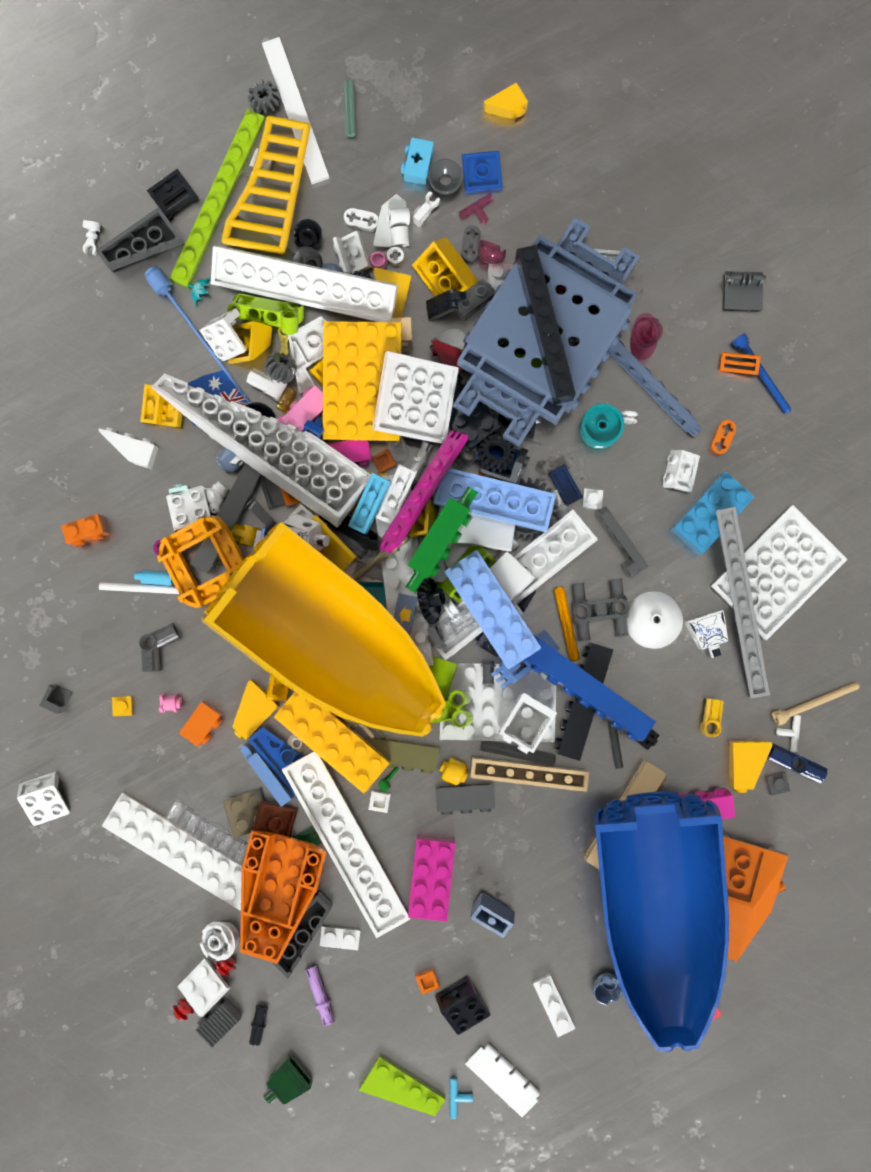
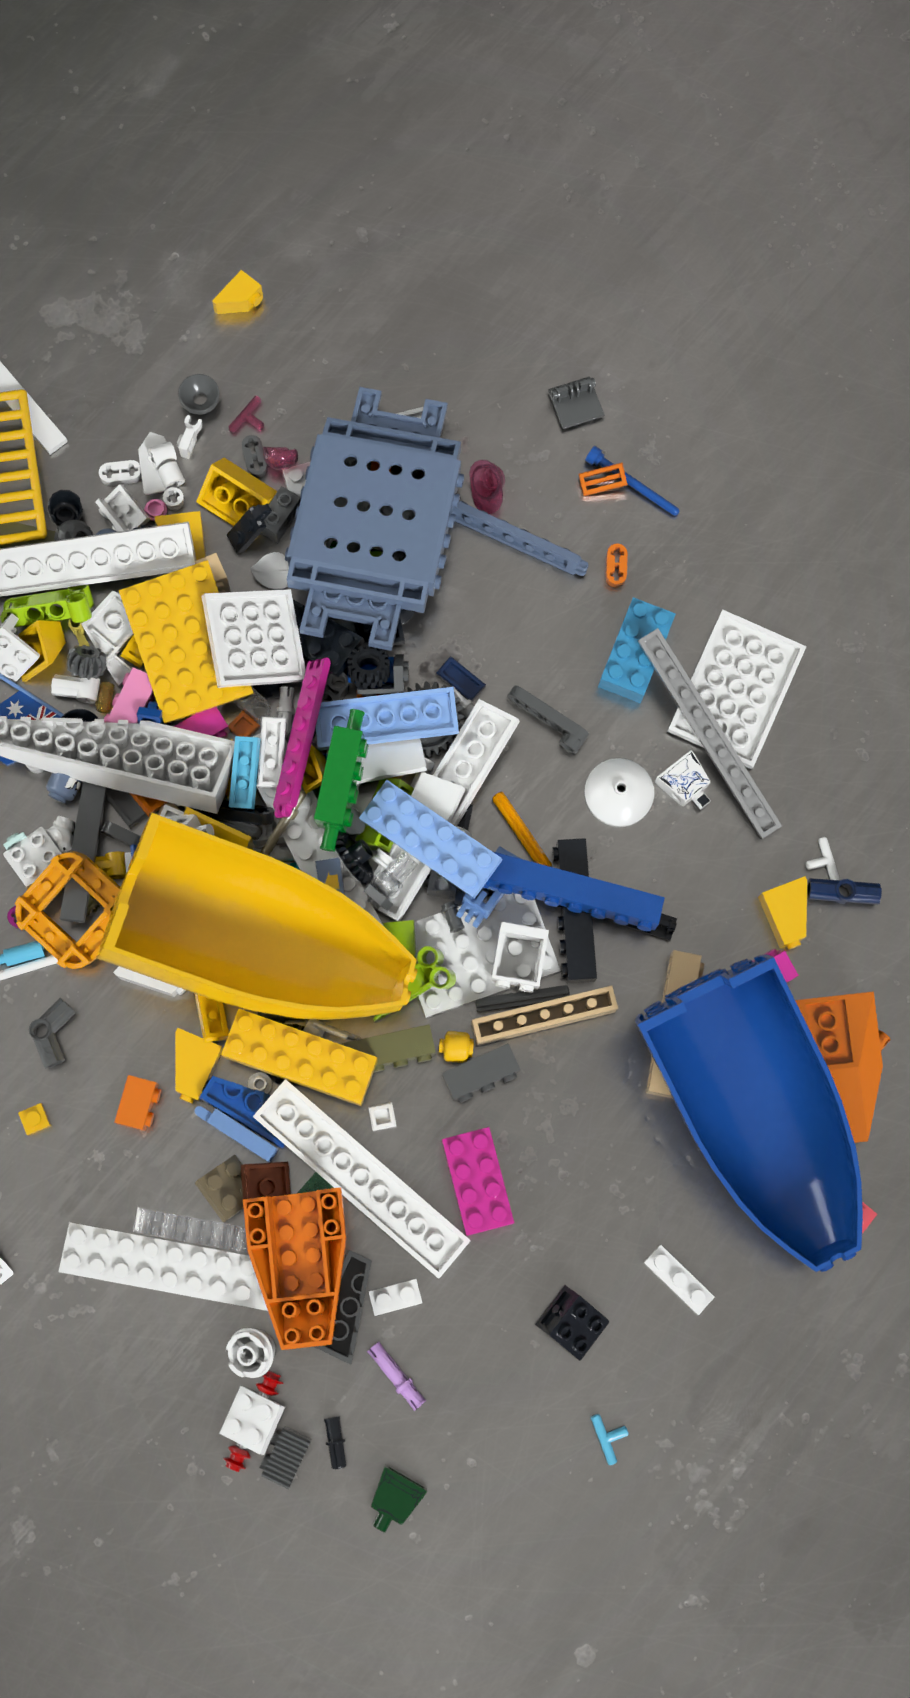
camera: 30 degrees left, 10 degrees down
bright pink brick [159,693,182,713] -> none
sand green axle [344,80,356,137] -> none
lime wing [359,1055,446,1116] -> none
green hand [378,766,399,792] -> none
medium azure brick [401,137,434,185] -> none
orange tile [415,968,440,995] -> none
dark red slope [429,339,463,372] -> none
blue tile [461,151,503,193] -> none
white windscreen [465,1043,540,1117] -> none
sand blue brick [470,892,515,938] -> none
black brick [515,245,576,405] -> none
dark grey piece [572,578,630,641] -> none
teal wheel [579,403,624,449] -> none
white plate [582,488,603,510] -> none
sand blue hair [593,973,623,1005] -> none
dark grey bar [608,720,623,769] -> none
white bush [621,411,638,424] -> none
white bracket [663,450,700,493] -> none
yellow piece [700,698,724,737] -> none
dark grey plate [765,772,790,796] -> none
tan piece [772,682,860,726] -> none

